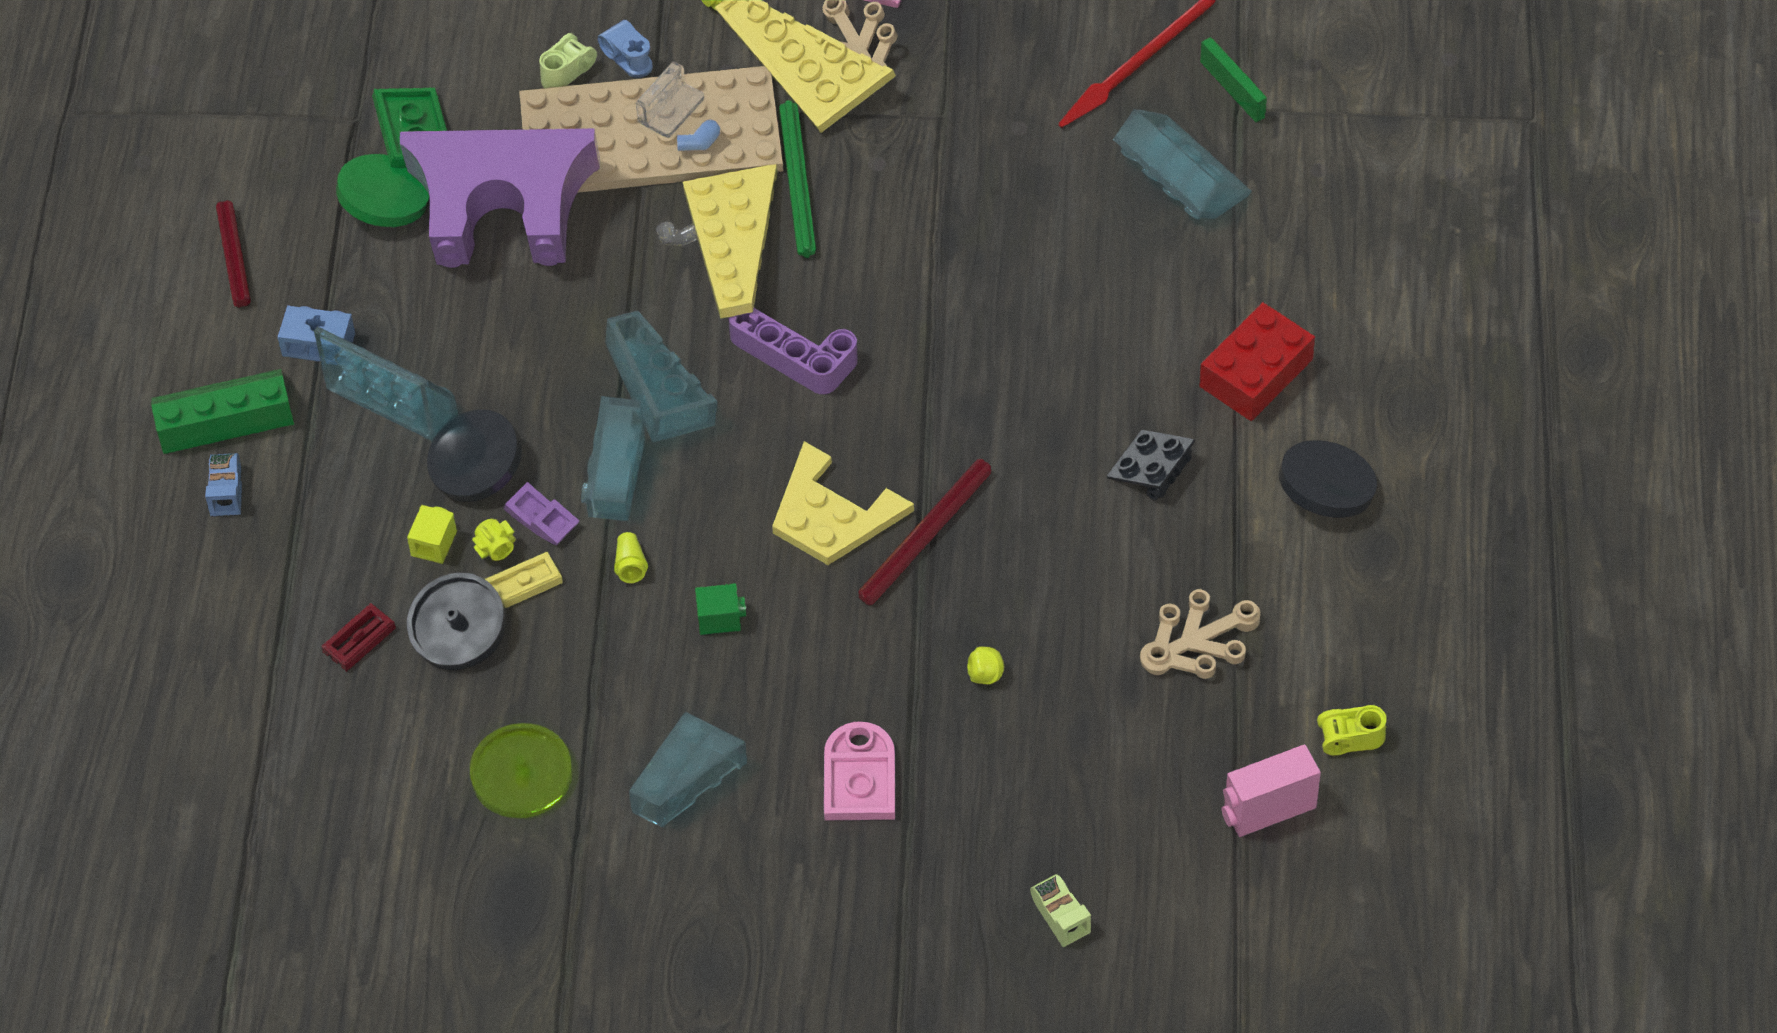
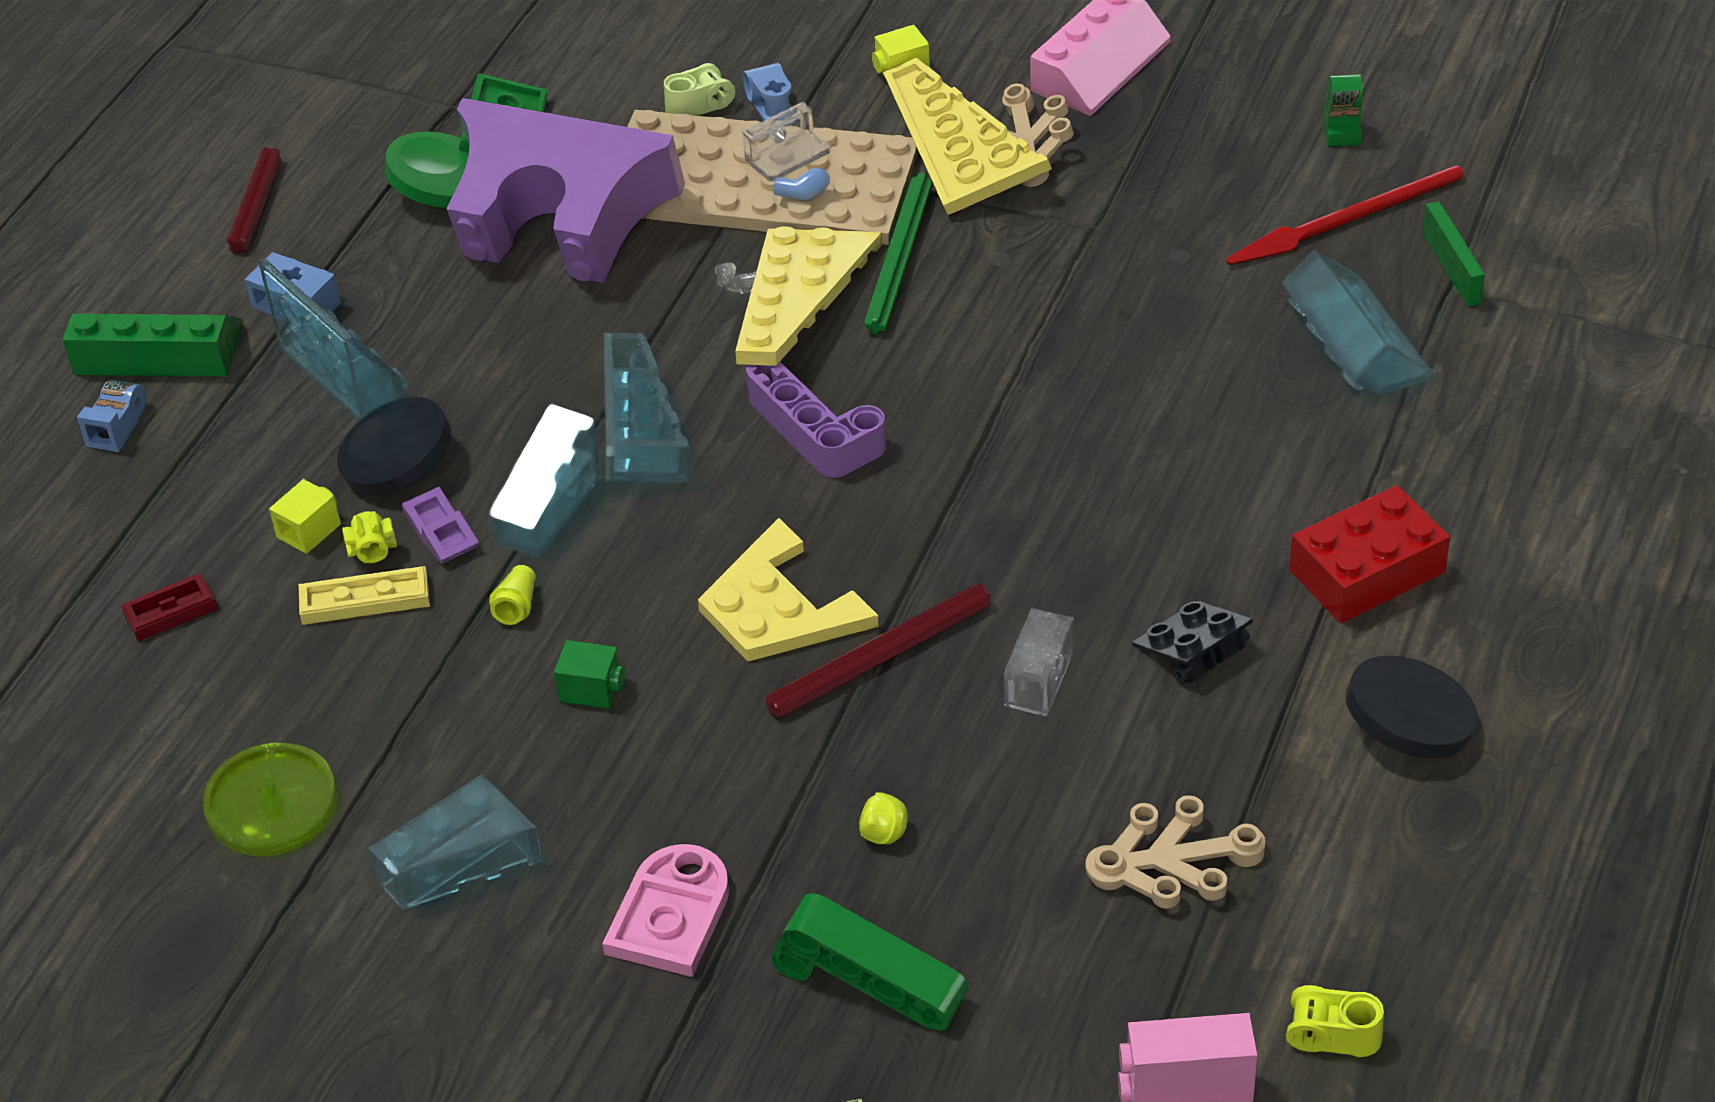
camera: 20 degrees right, 10 degrees down
piece [407,573,507,670] -> none
none -> green beam [771,893,969,1031]
none -> clear brick [1004,608,1074,716]

